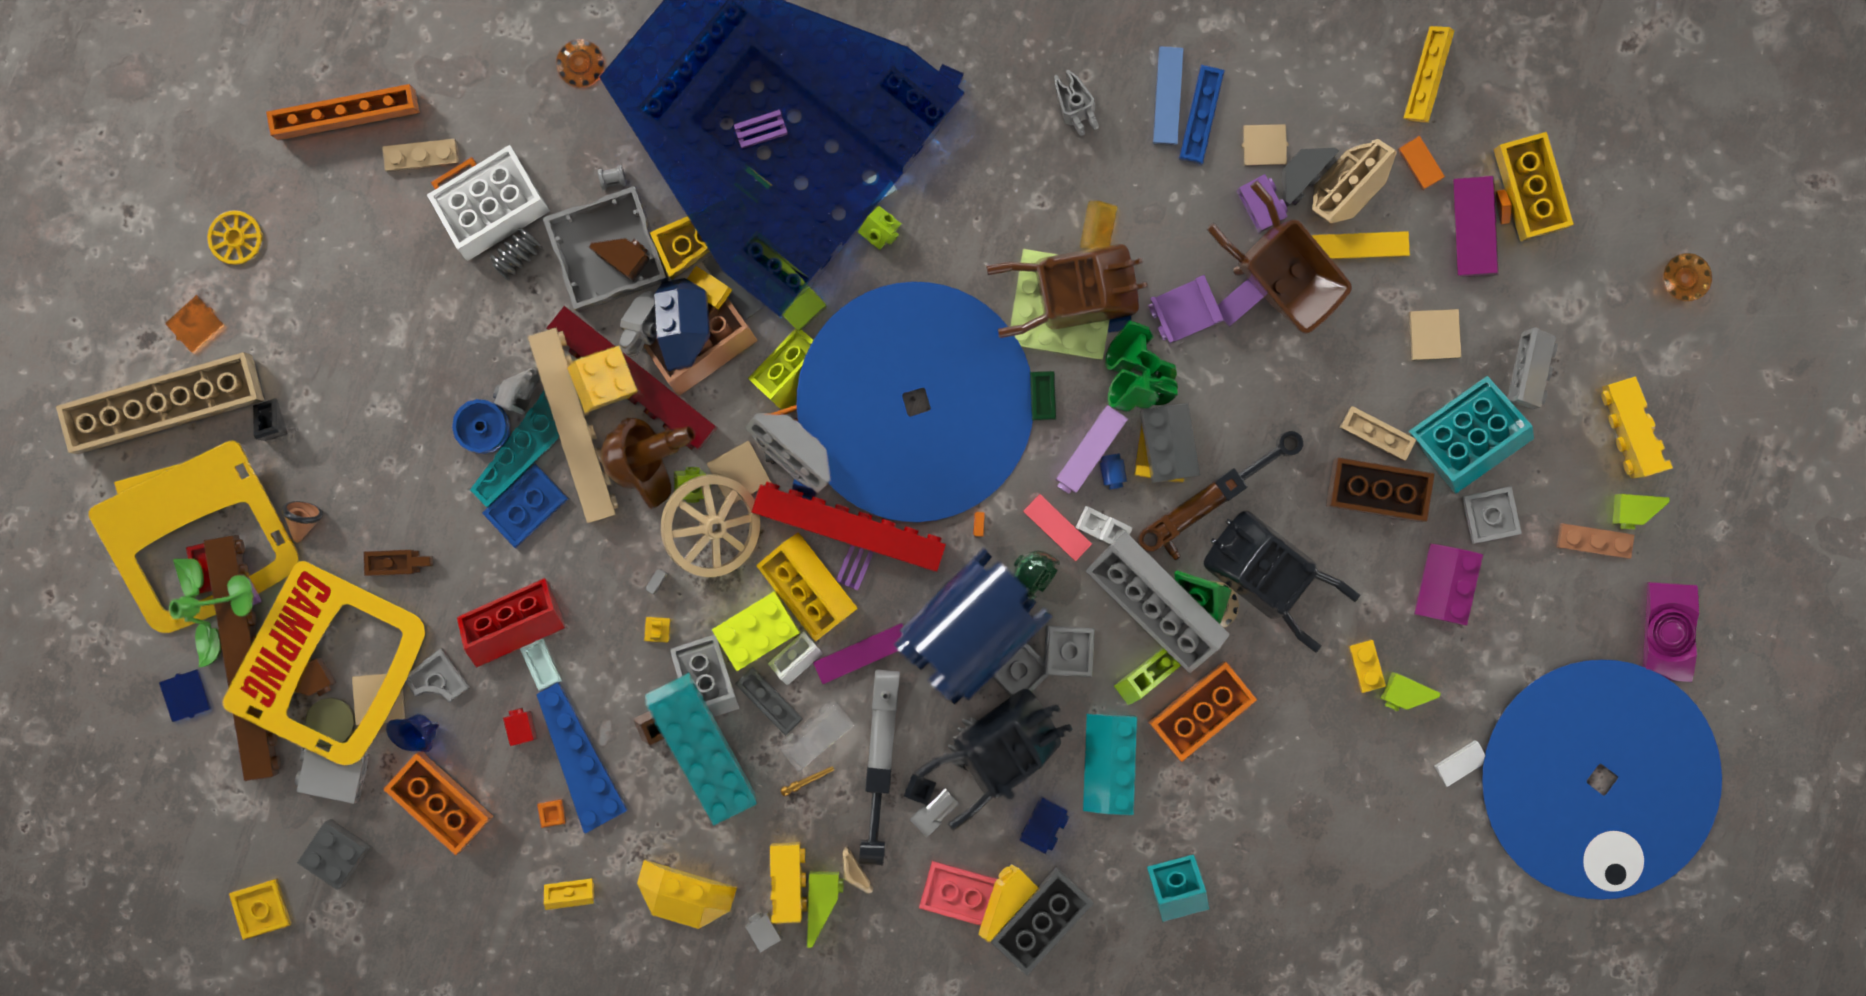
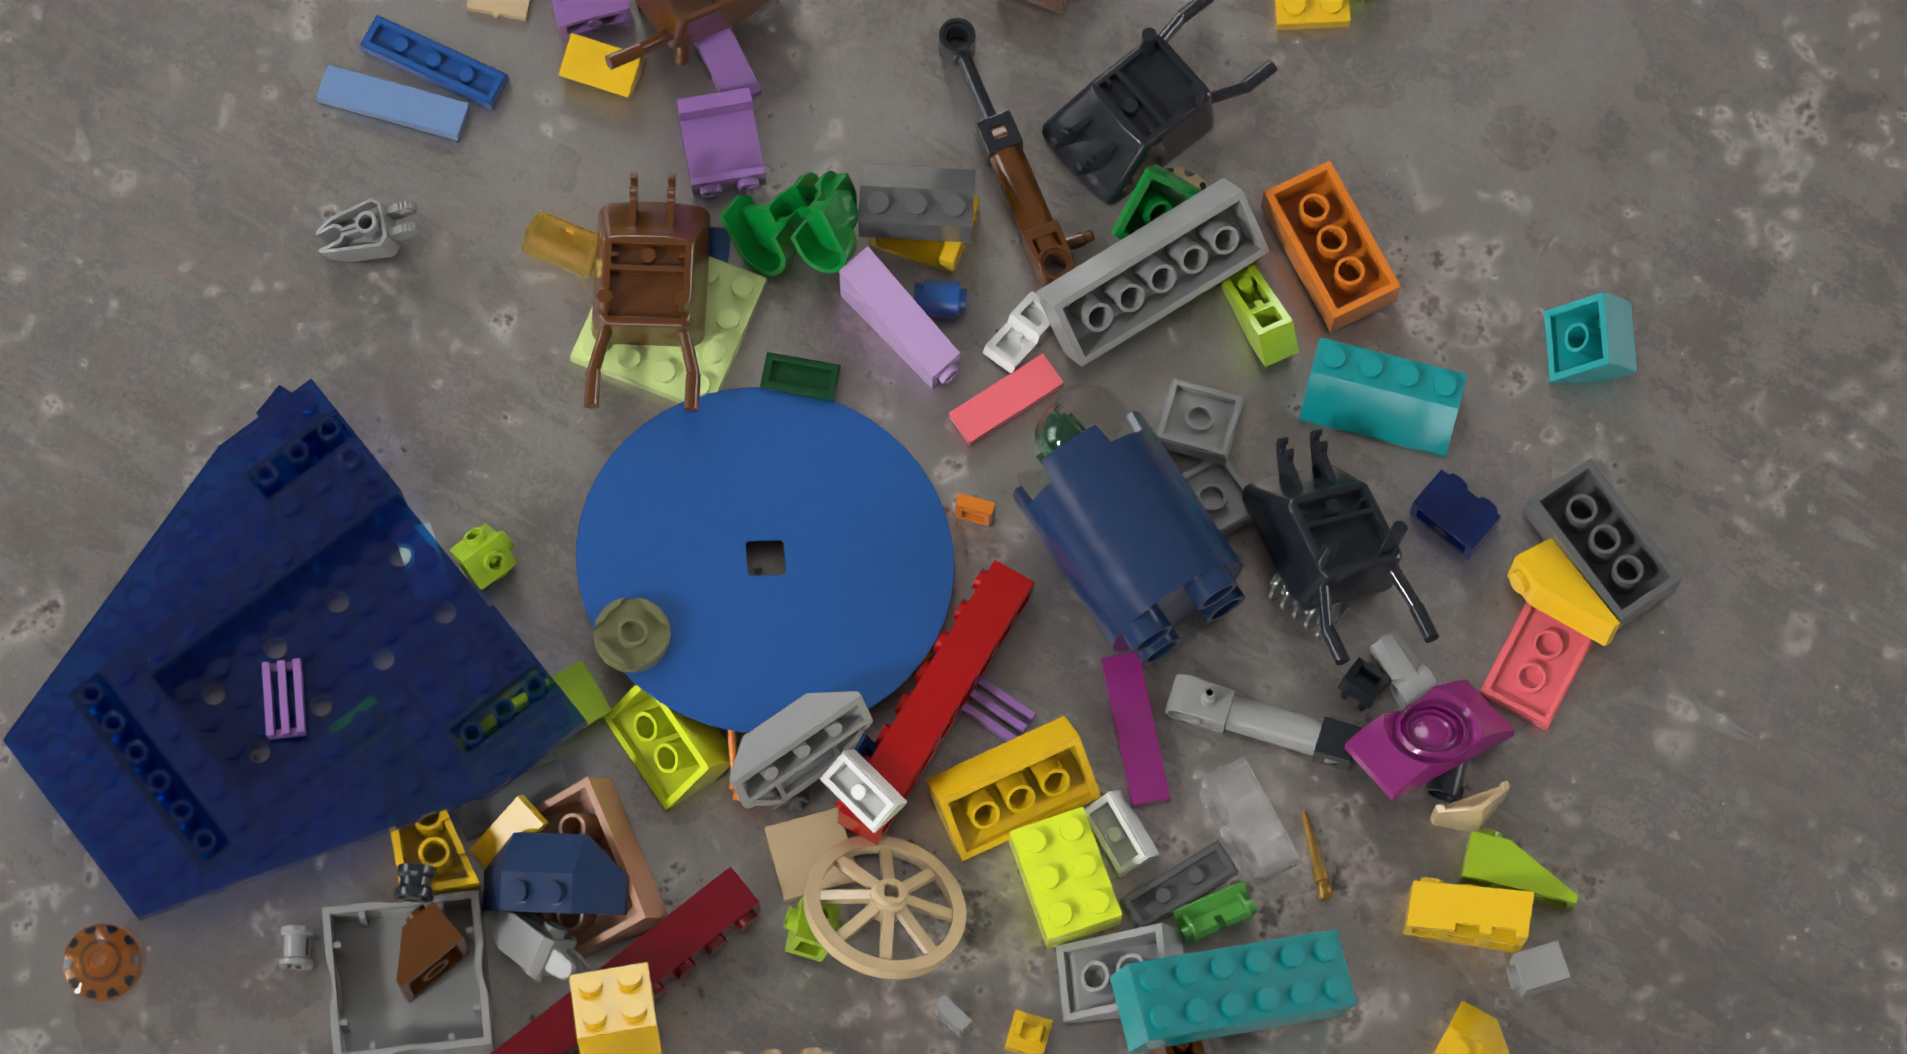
camera: 80 degrees left, 15 degrees down
reddish brown piece [600,417,695,509] -> none
none -> black wheel [395,863,437,903]
none -> yellow brick [558,33,647,98]
none -> olive tile [593,597,671,673]
none -> white slope [820,749,907,833]
none -> bright green hinge [1172,881,1258,943]
none -> magenta slope [1345,680,1515,801]

